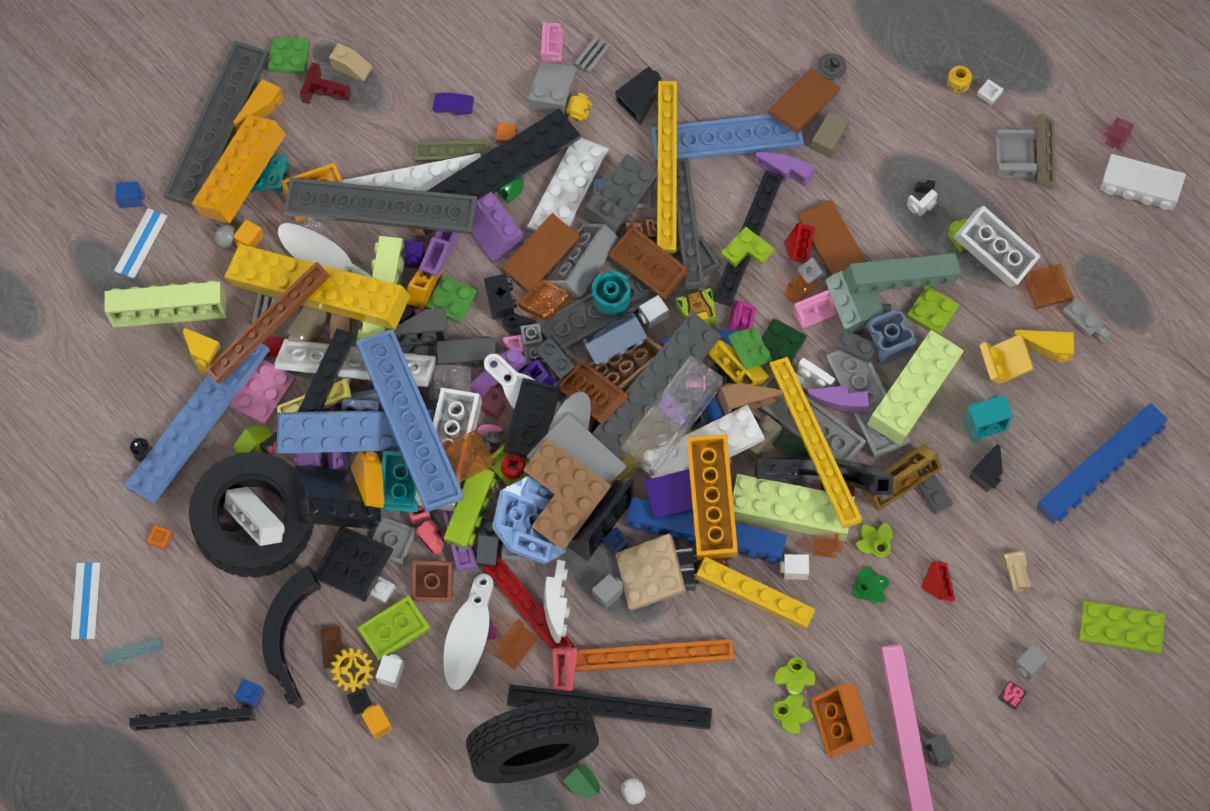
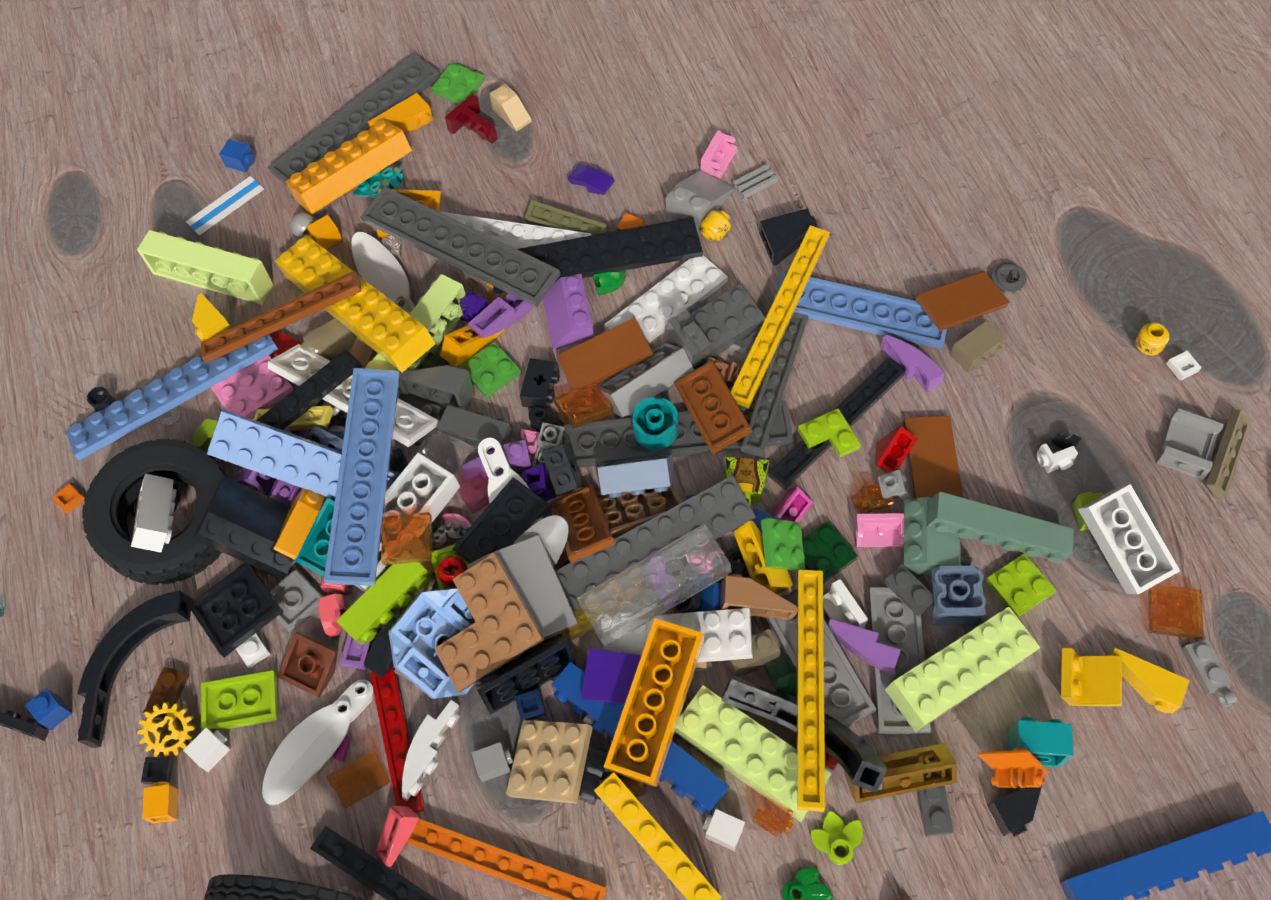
camera: 25 degrees right, 5 degrees down
white brick [638,295,669,329] -> none
none -> orange hinge [977,748,1050,789]

